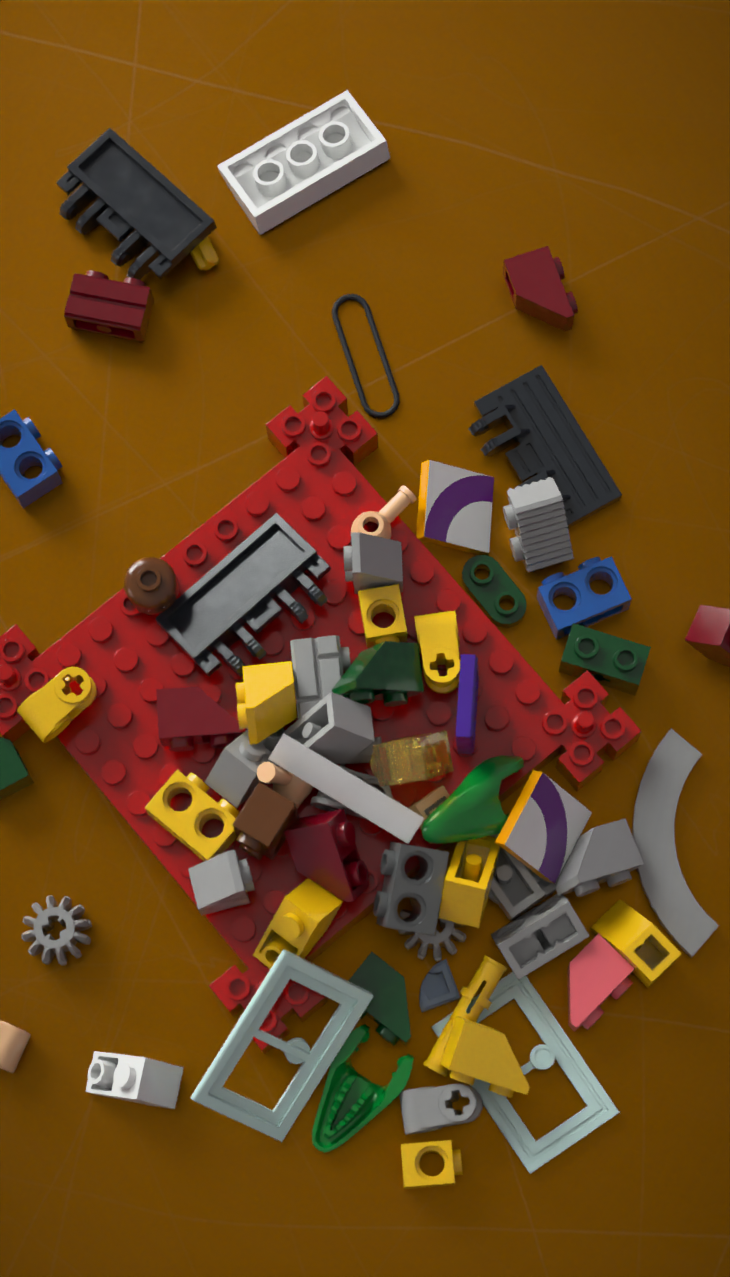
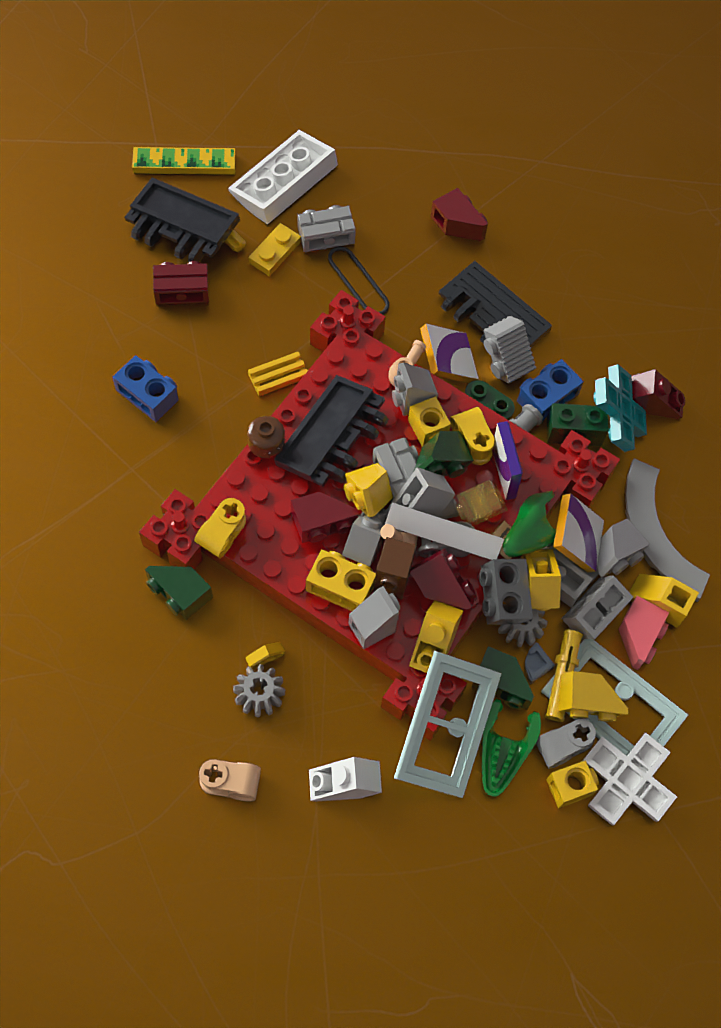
camera: 25 degrees left, 10 degrees down
none -> tile [132,147,236,174]
none -> yellow tile [245,642,285,669]
none -> yellow plate [248,223,301,277]
none -> yellow tile [248,352,308,396]
none -> light grey brick [298,205,355,252]
none -> light grey bush [509,404,543,432]
none -> white plate [583,733,677,826]
none -> teal plate [593,364,647,452]

